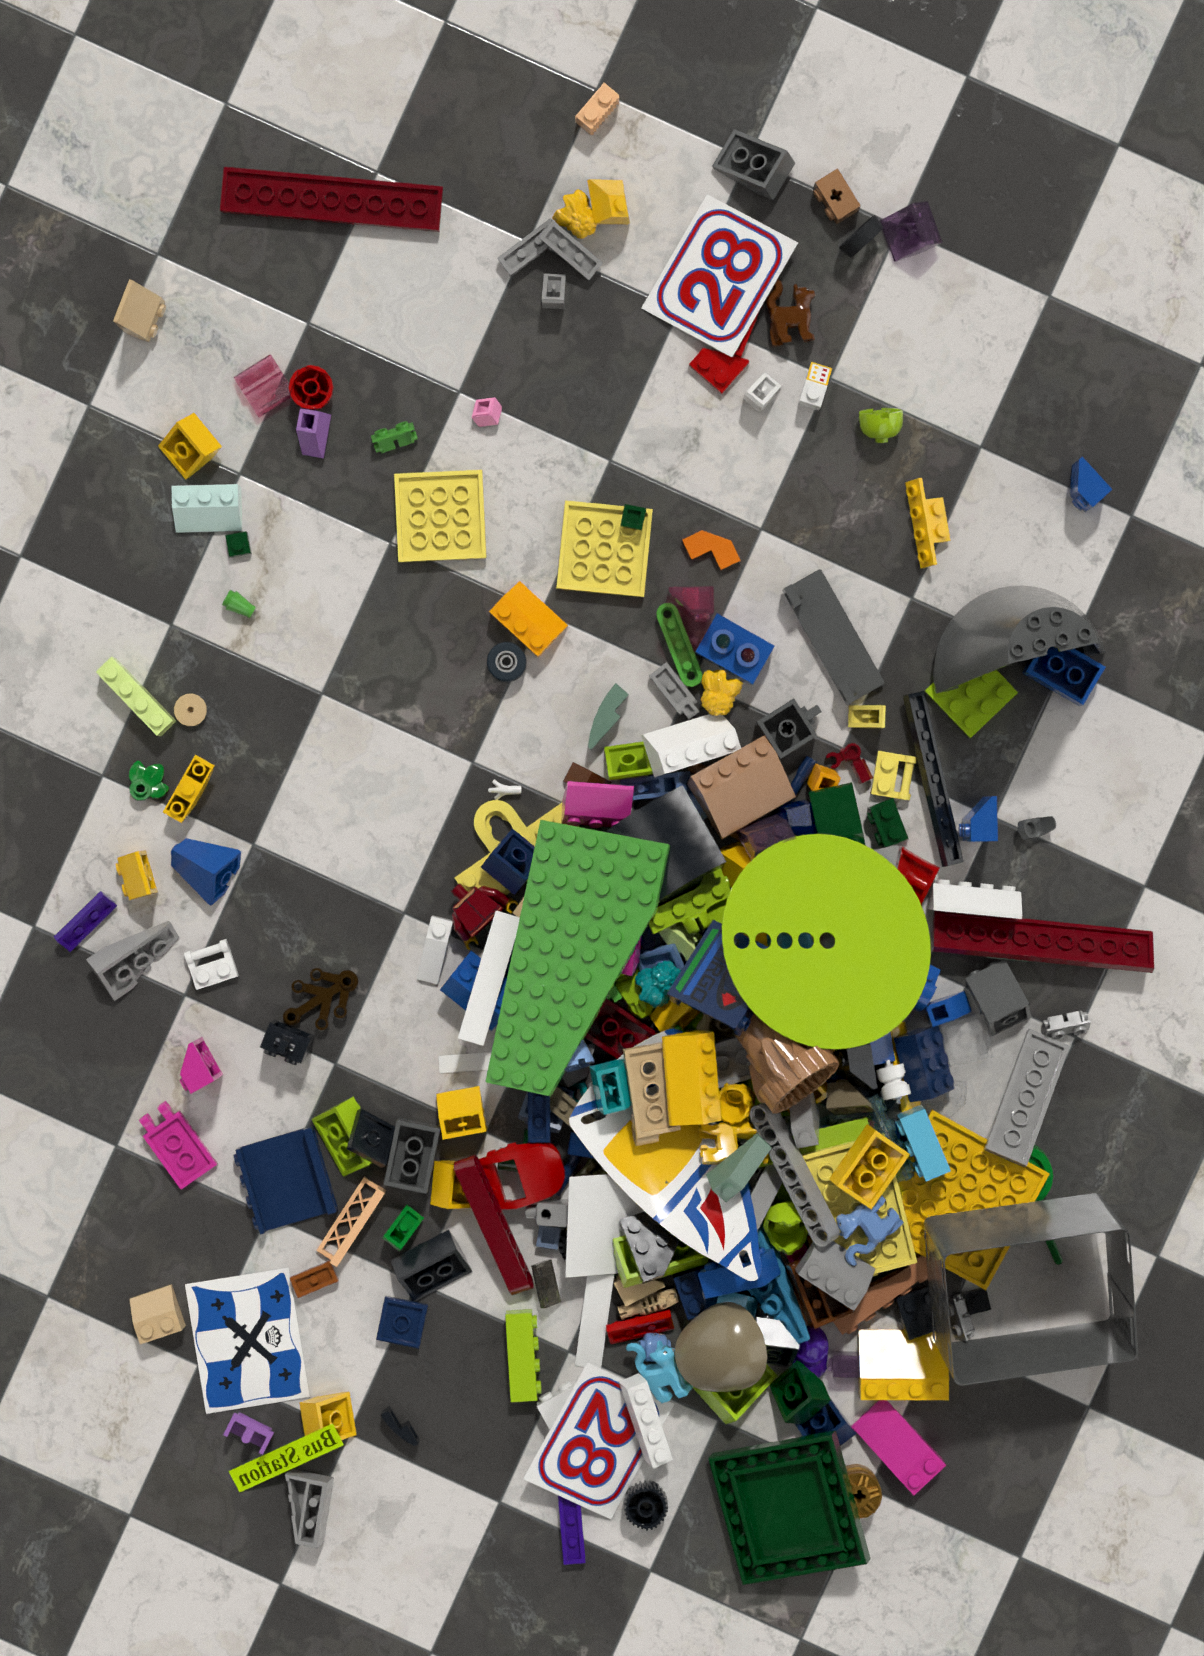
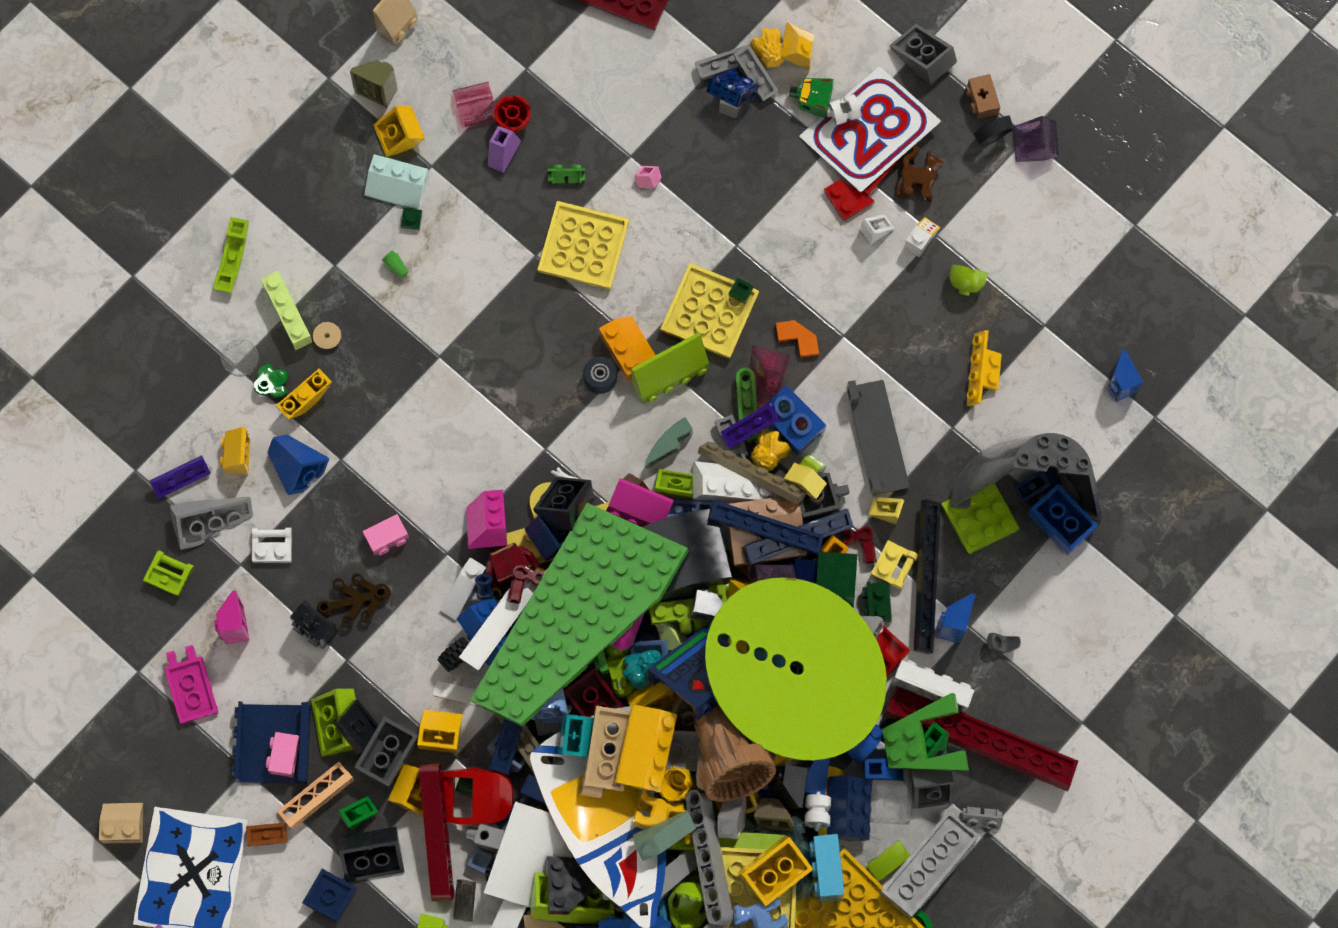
camera: 15 degrees right, 15 degrees down
none -> lime plate [143,550,194,597]
none -> lime slope [213,217,249,294]
none -> clear tile [221,339,260,377]
none -> bright pink brick [266,732,300,778]
none -> olive slope [350,60,398,108]
none -> bright pink brick [363,514,409,556]
none -> black tyre [437,637,469,672]
none -> dark pink slope [466,490,507,549]
none -> dark blue bush [475,574,494,600]
none -> dark red bar [507,565,544,604]
none -> black slope [533,477,594,532]
none -> lime slope [631,332,709,404]
none -> slope [690,589,723,623]
none -> dark tan plate [698,441,806,504]
none -> clear blue piece [706,70,759,107]
none -> dark blue tile [708,500,824,555]
none -> dark purple plate [721,403,780,449]
none -> dark blue tile [742,509,854,565]
none -> light yellow slope [784,463,827,500]
none -> green torso [789,78,834,118]
none -> lime slope [800,454,826,474]
none -> white wheel [827,94,863,125]
none -> lime slope [866,840,911,881]
none -> bright green wing [882,693,969,771]
none -> green slope [924,722,949,758]

